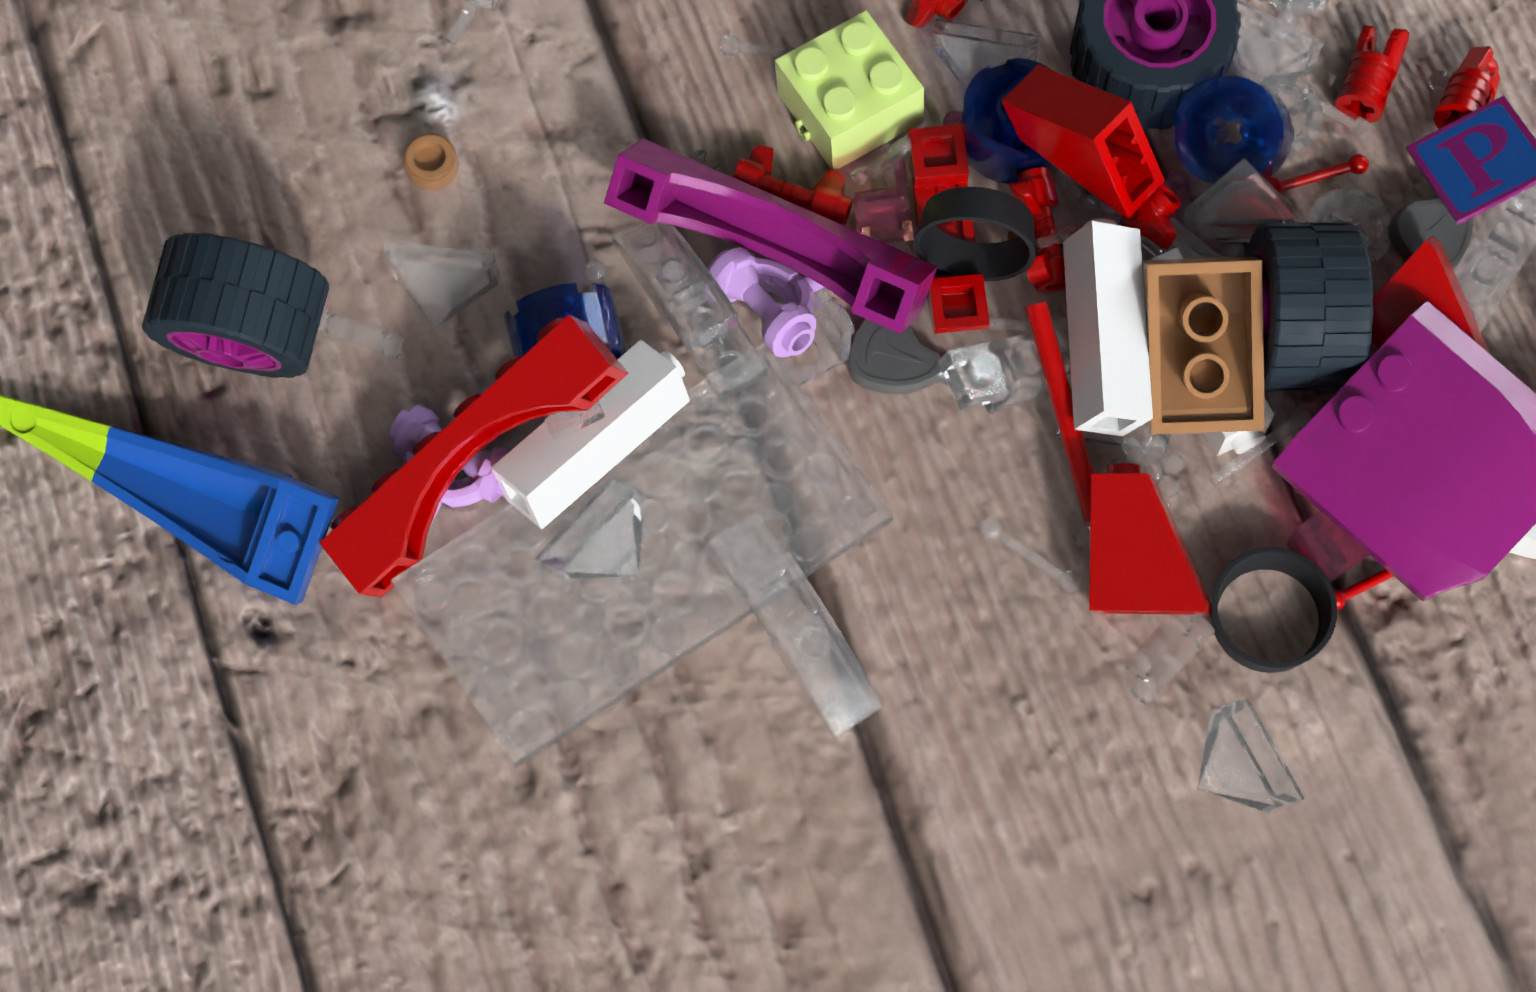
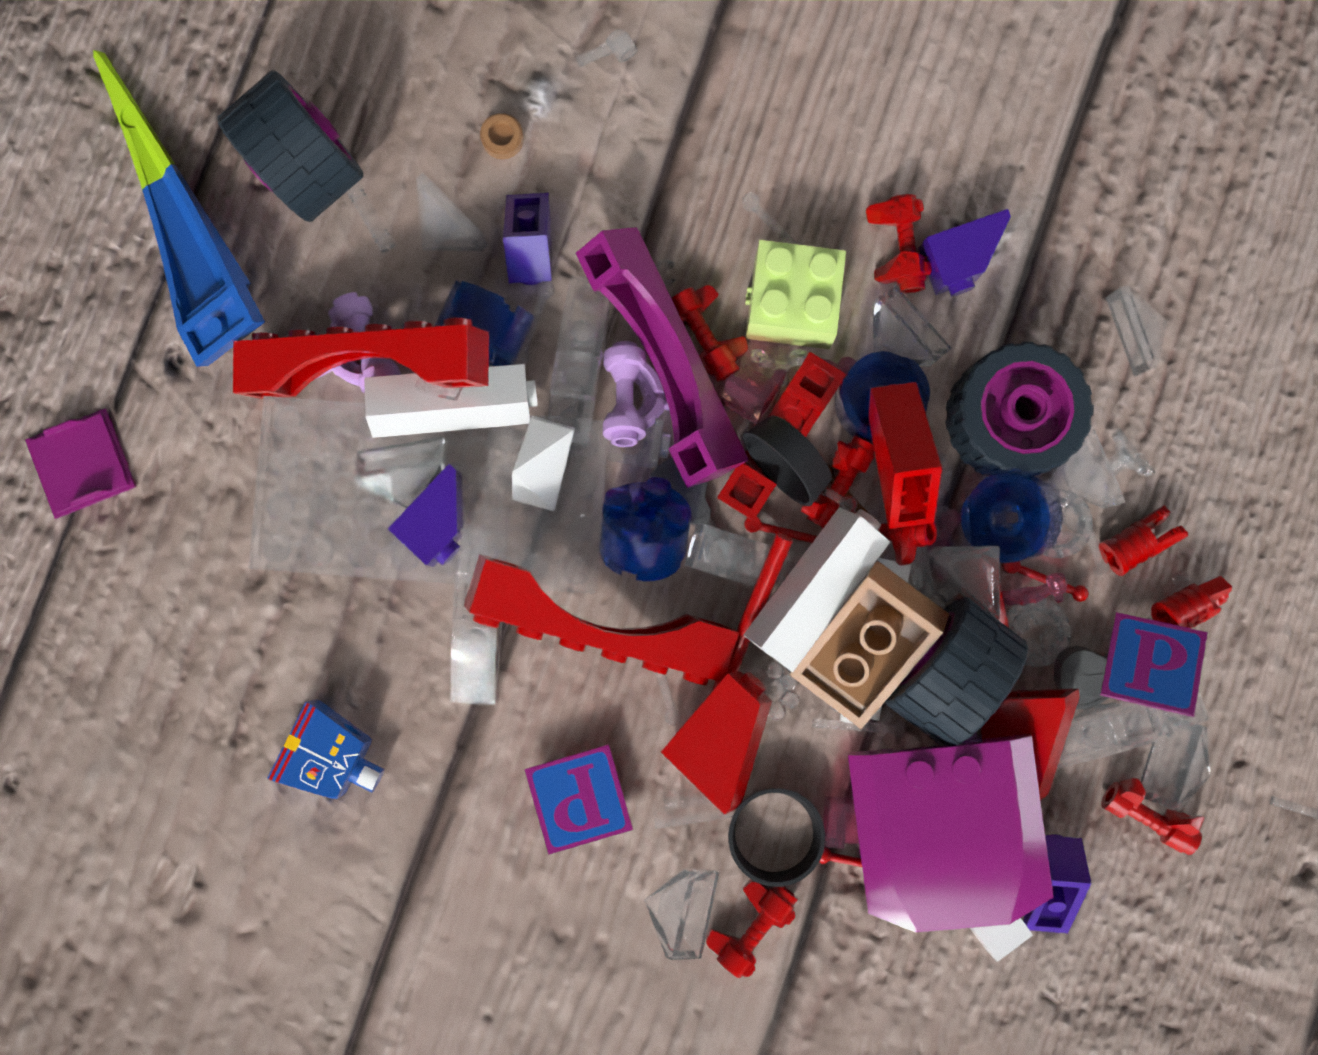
camera: 35 degrees right, 15 degrees up
none -> magenta piece [25,408,136,519]
none -> blue torso [267,699,385,799]
none -> dark purple slope [388,464,464,567]
none -> red arch [464,554,739,686]
none -> dark purple slope [503,193,553,285]
none -> white slope [512,416,575,511]
none -> piece [524,744,633,855]
none -> clear blue brick [599,477,692,582]
none -> red piece [706,879,798,978]
none -> red hinge [744,516,817,543]
none -> clear pink piece [1002,573,1068,606]

